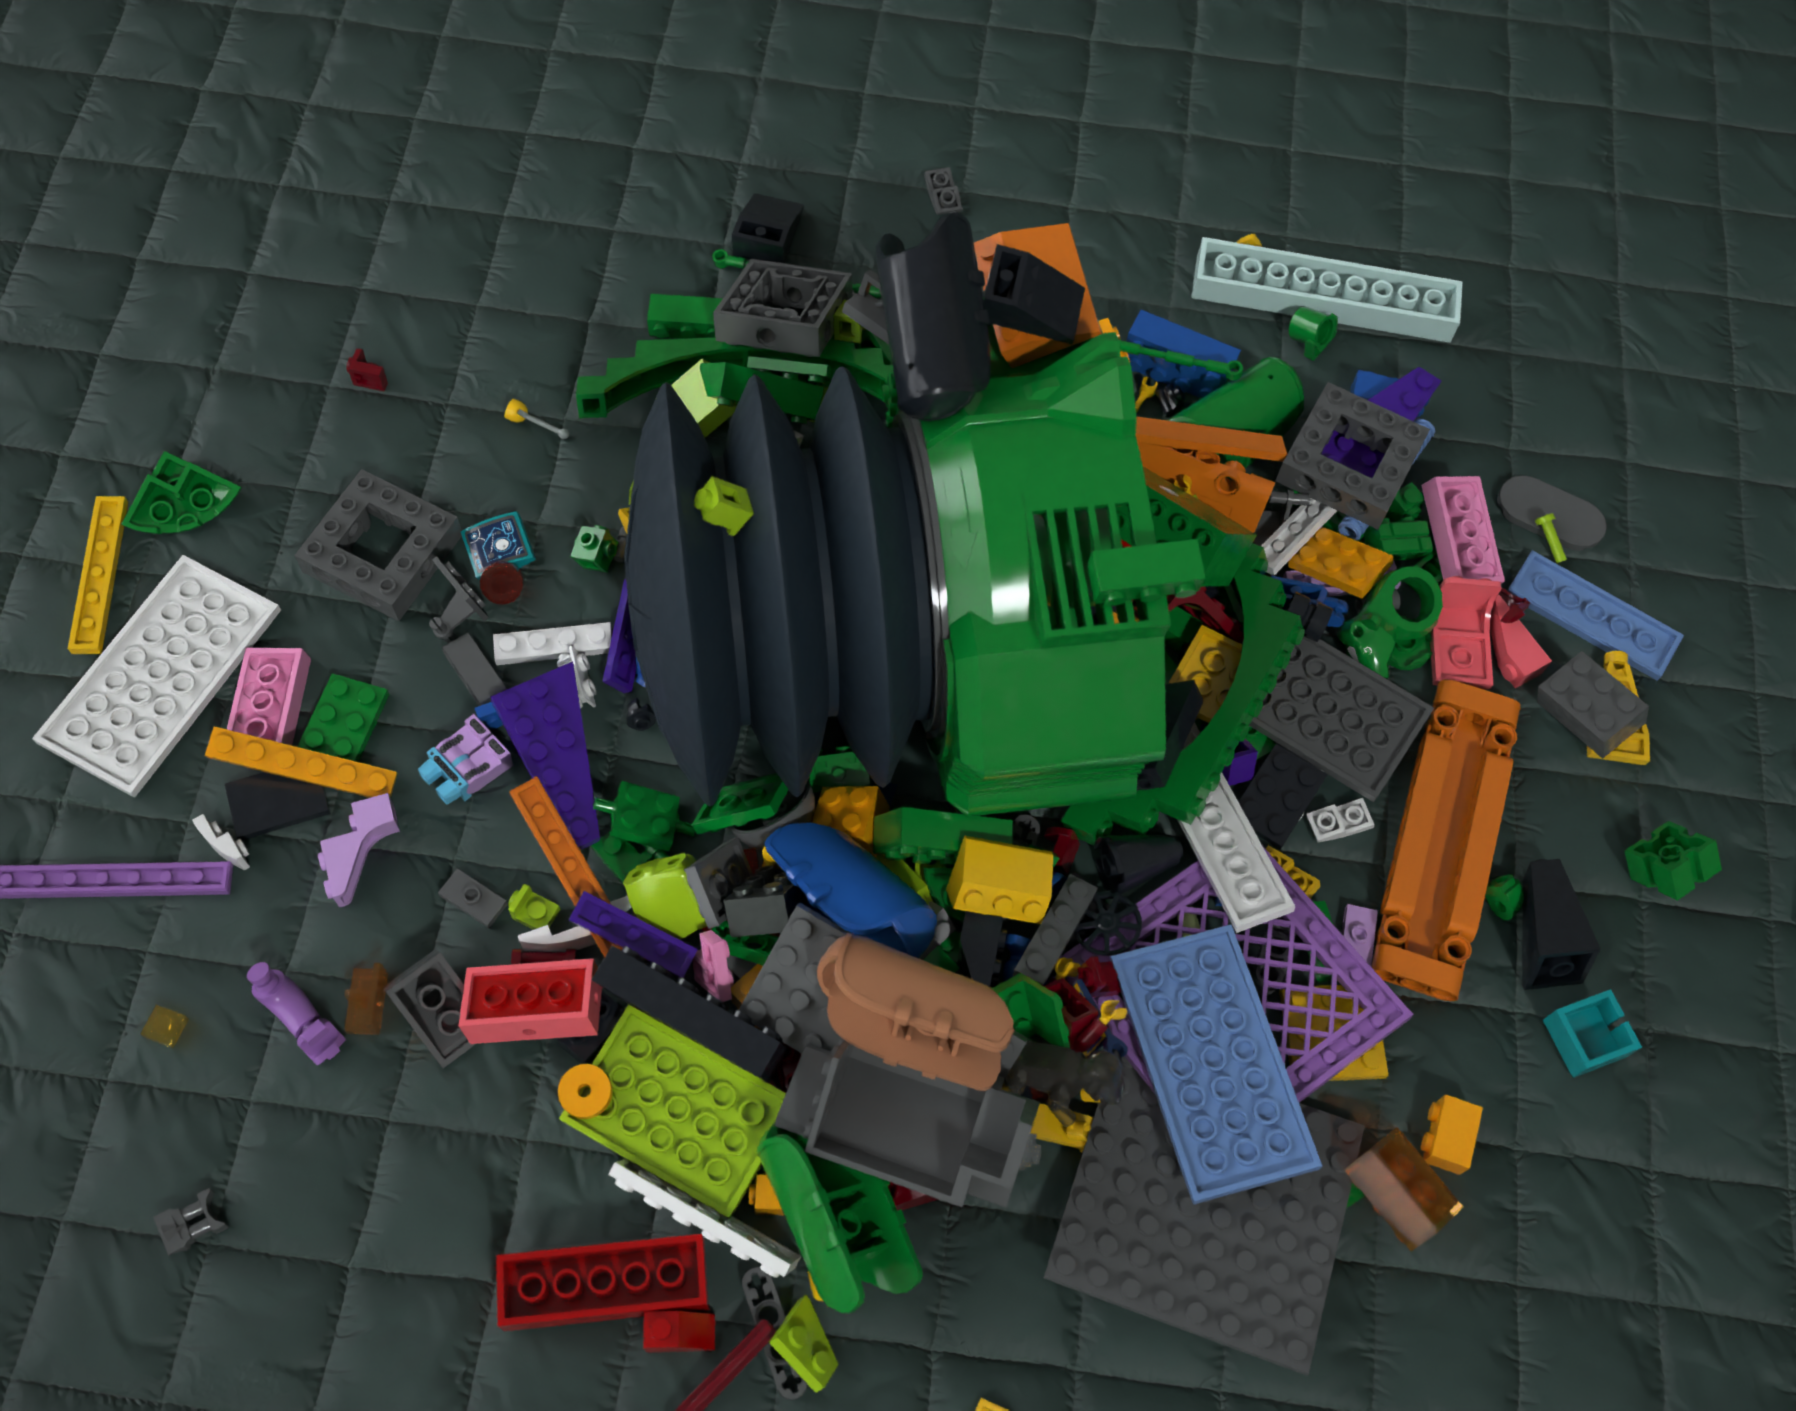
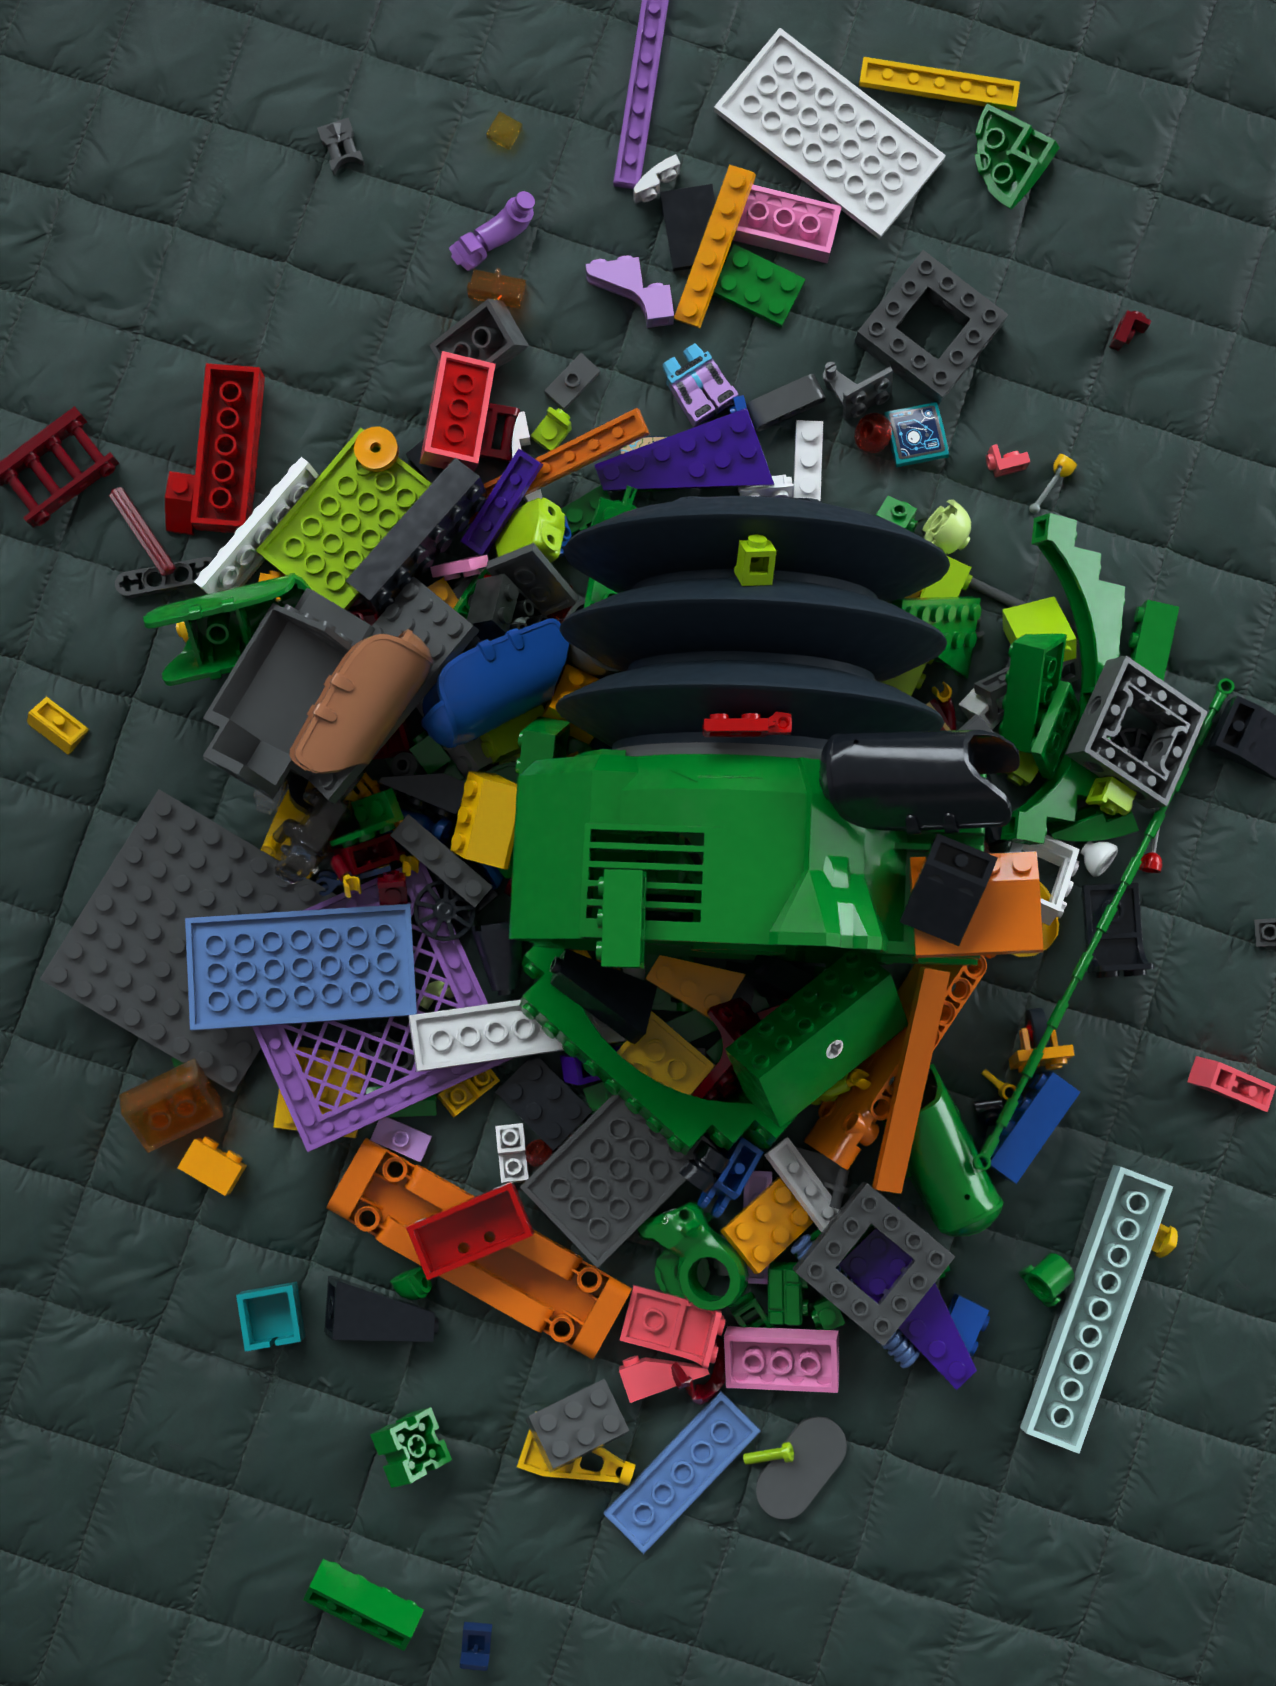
camera: 100 degrees right, 20 degrees up
lime wing [769,1295,839,1393] -> none
none -> red piece [406,1181,534,1280]
none -> clear red plate [525,1139,552,1166]
none -> red hinge [703,712,792,737]
none -> yellowish green cylinder [922,500,971,555]
none -> coral bracket [986,444,1030,478]
none -> coral slope [1187,1056,1276,1112]

